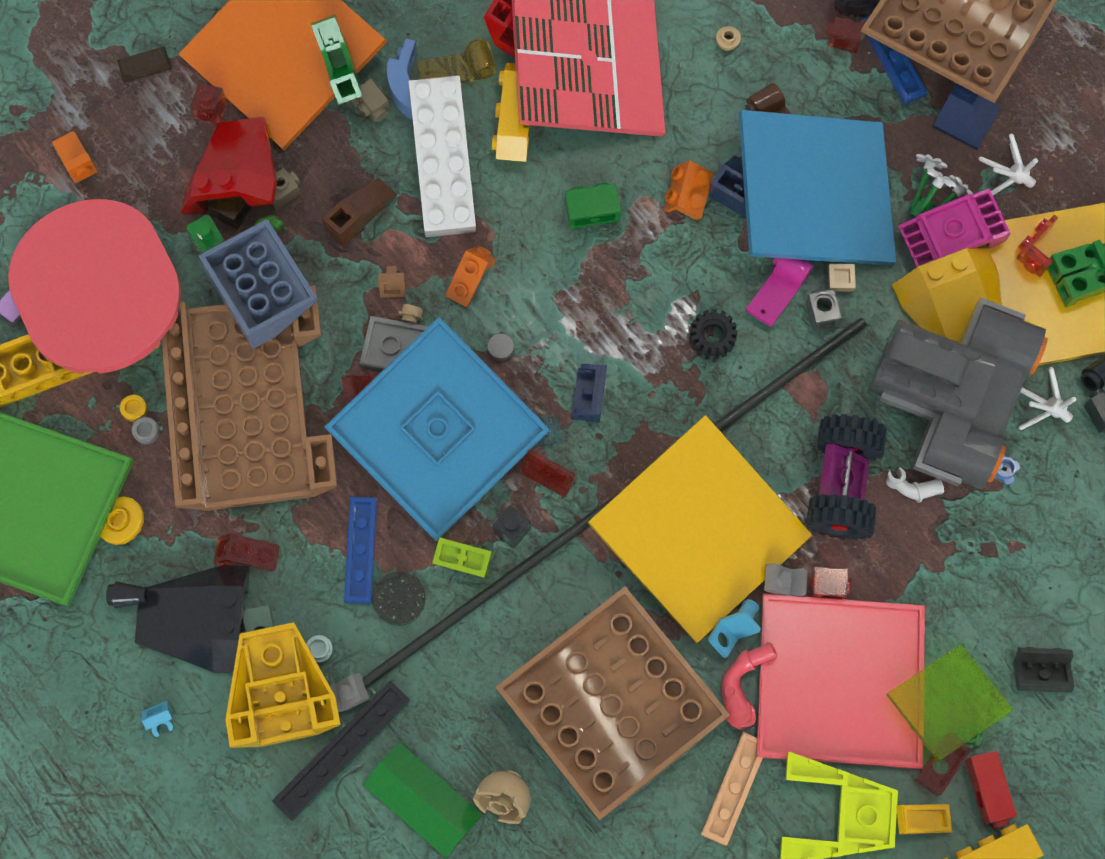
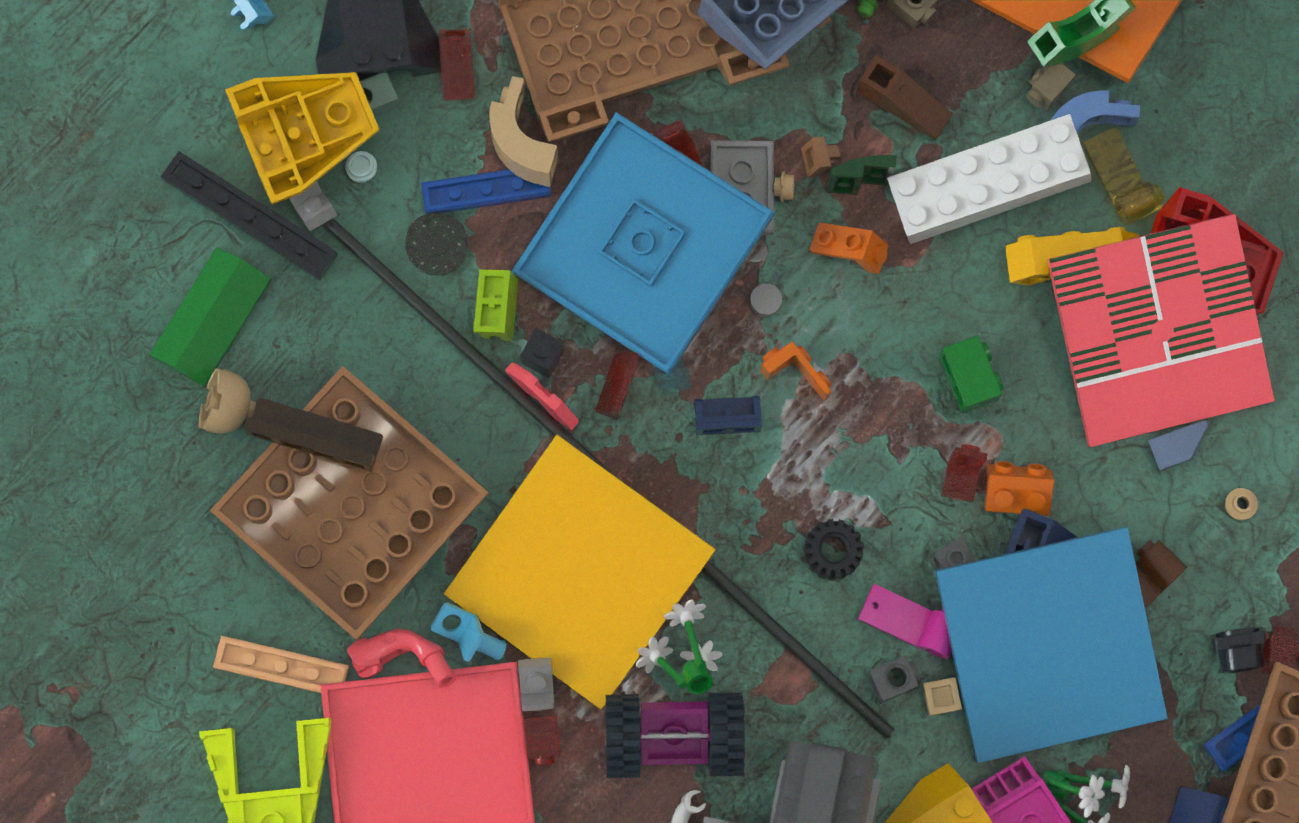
camera: 75 degrees right, 5 degrees up
none -> dark brown panel [243,398,383,472]
none -> tan arch [489,76,558,187]
none -> coral tile [505,362,579,431]
none -> plant [636,599,723,694]
none -> orange bracket [760,341,832,401]
none -> dark green slope [826,155,897,195]
none -> dark grey brick [930,537,976,570]
none -> clear red bracket [941,444,988,503]
none -> sand blue slope [1148,420,1209,471]
none -> black piece [1210,627,1266,674]

